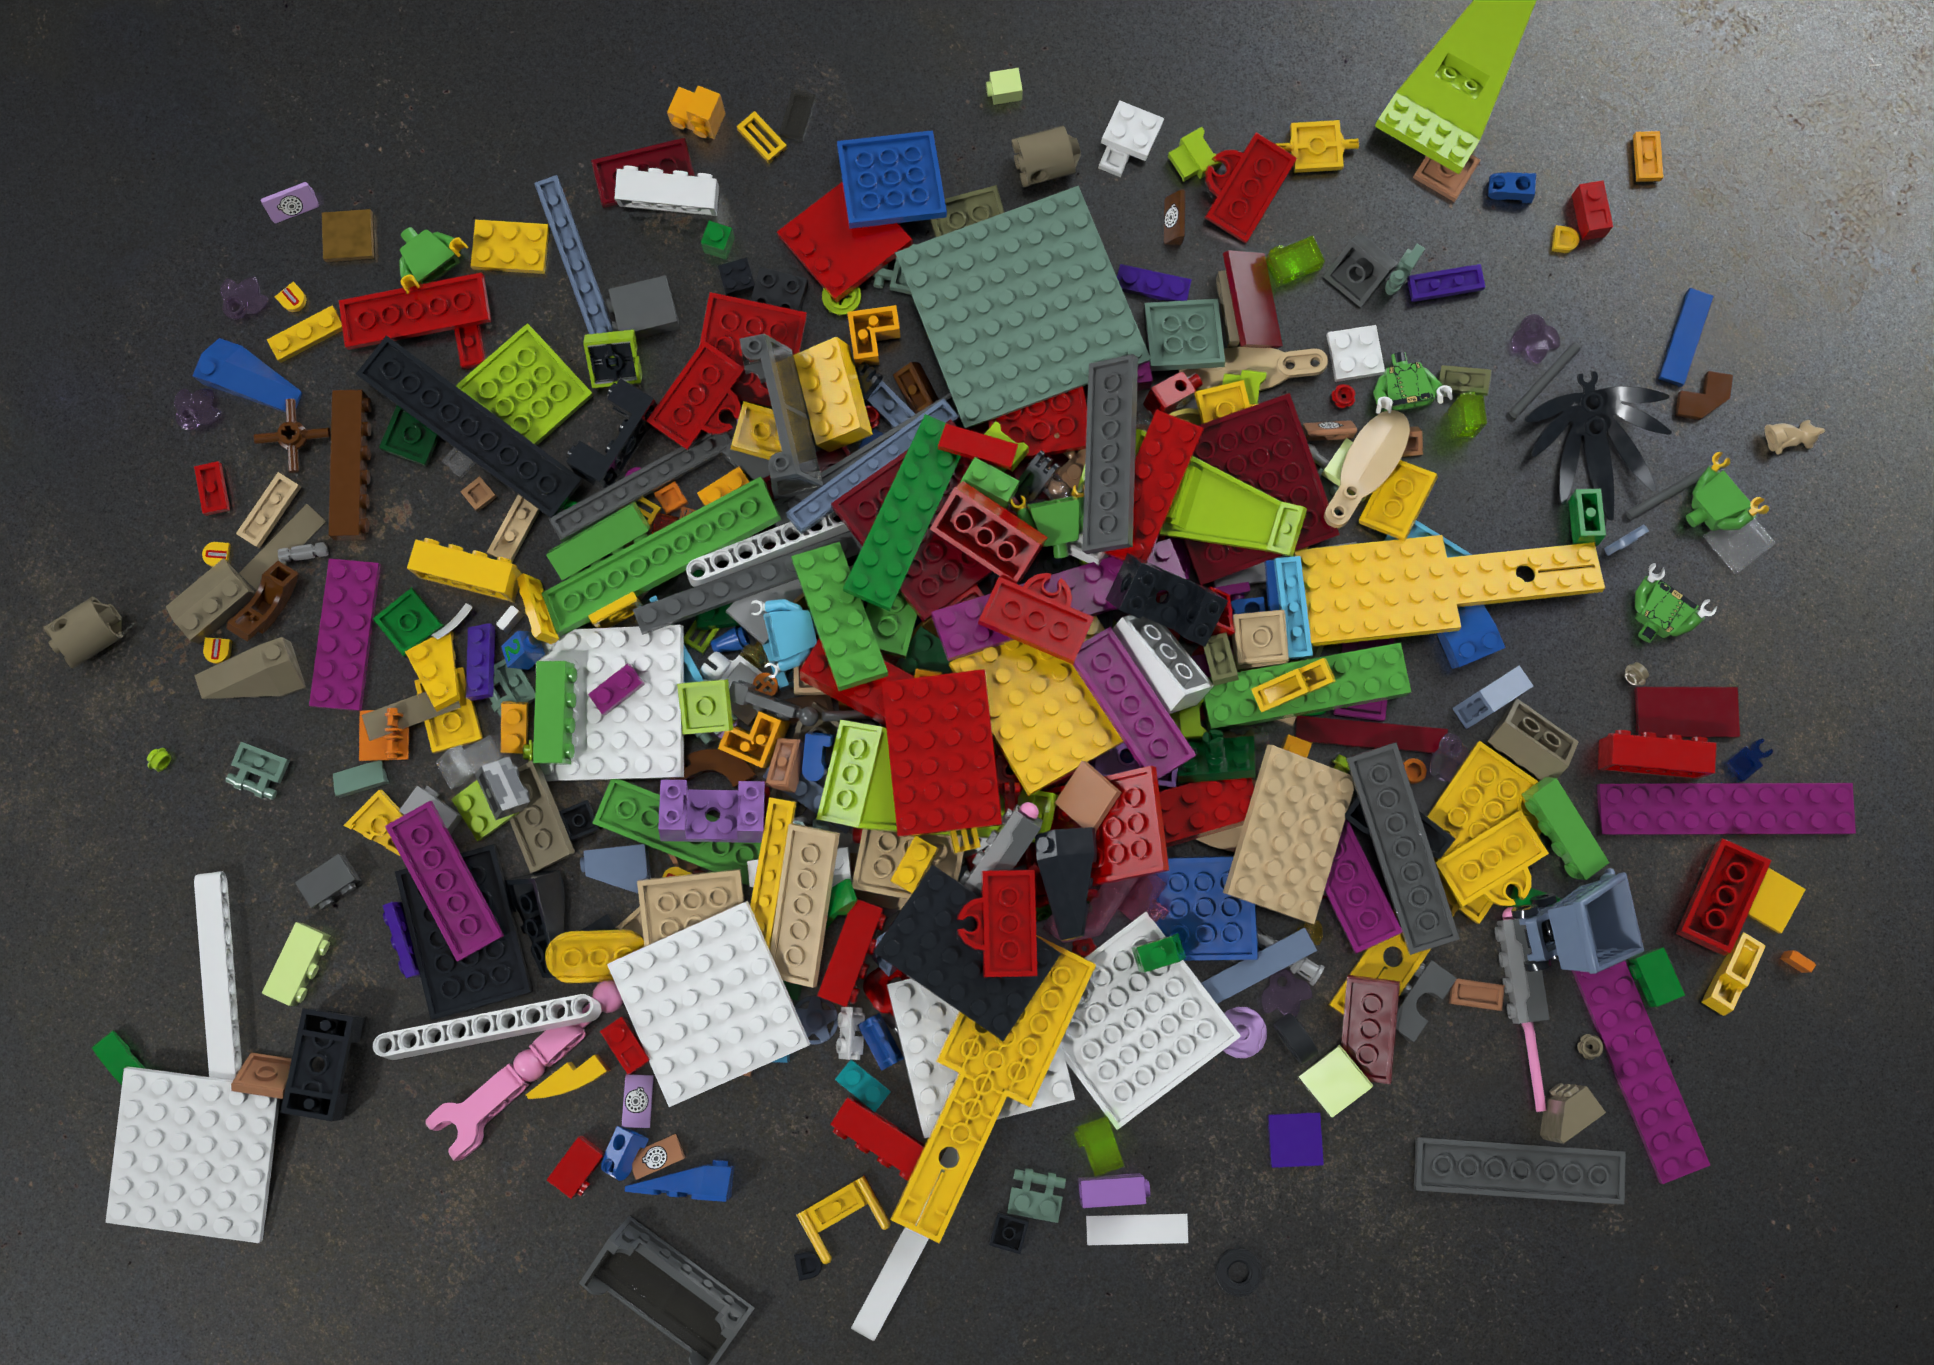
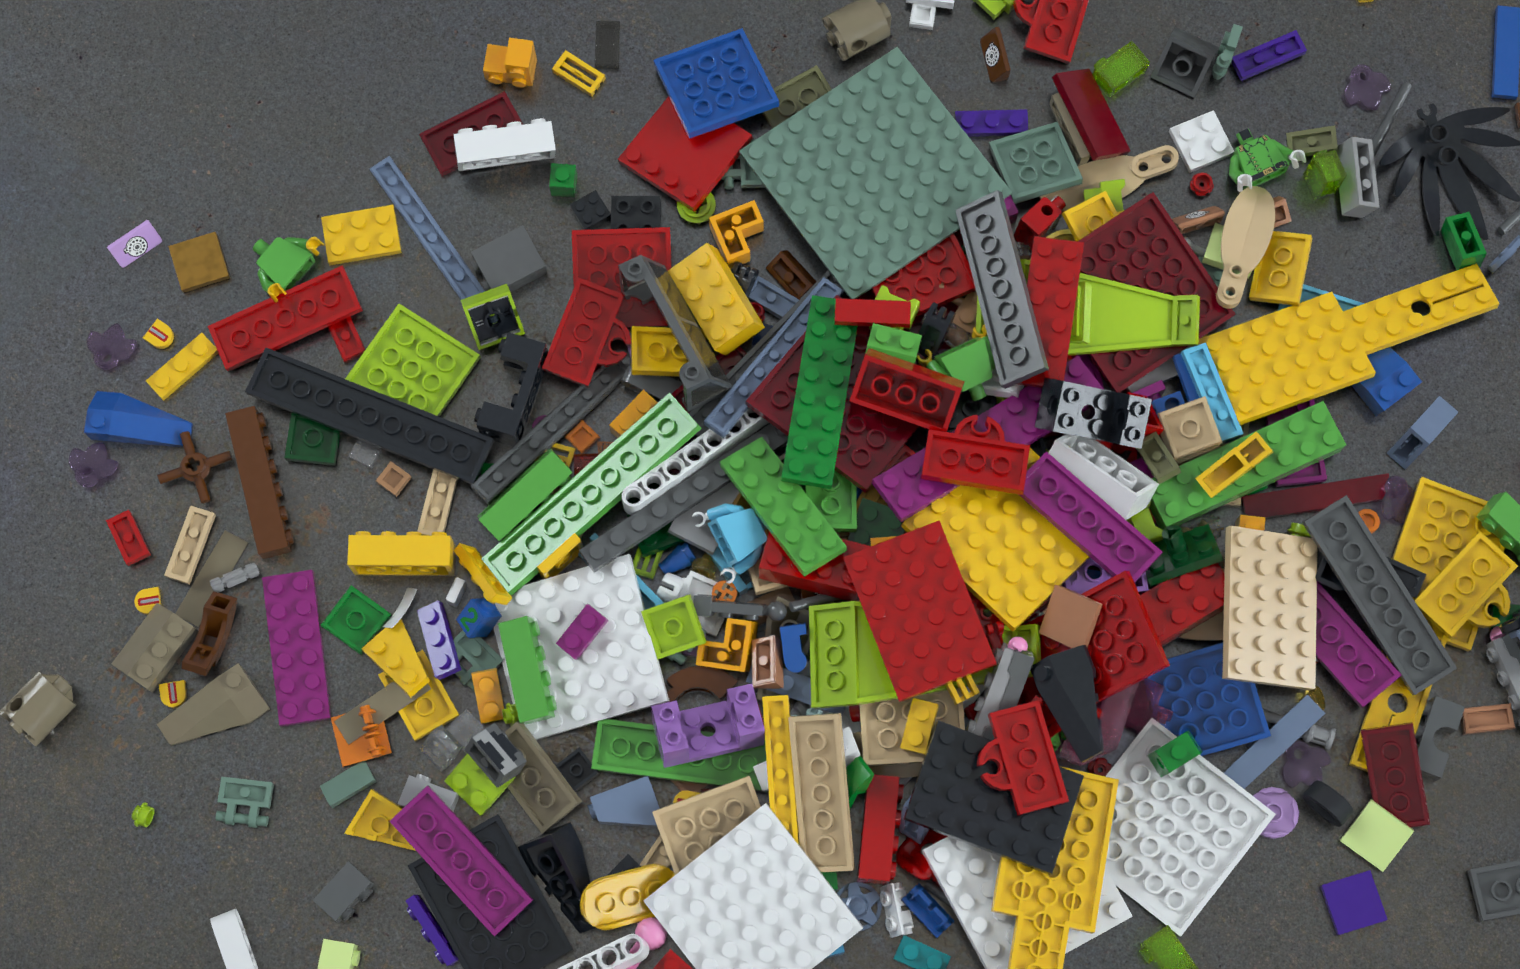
camera: 15 degrees left, 5 degrees down
dark tan slope [1488,698,1579,780] -> none
none -> light grey brick [1335,137,1380,218]

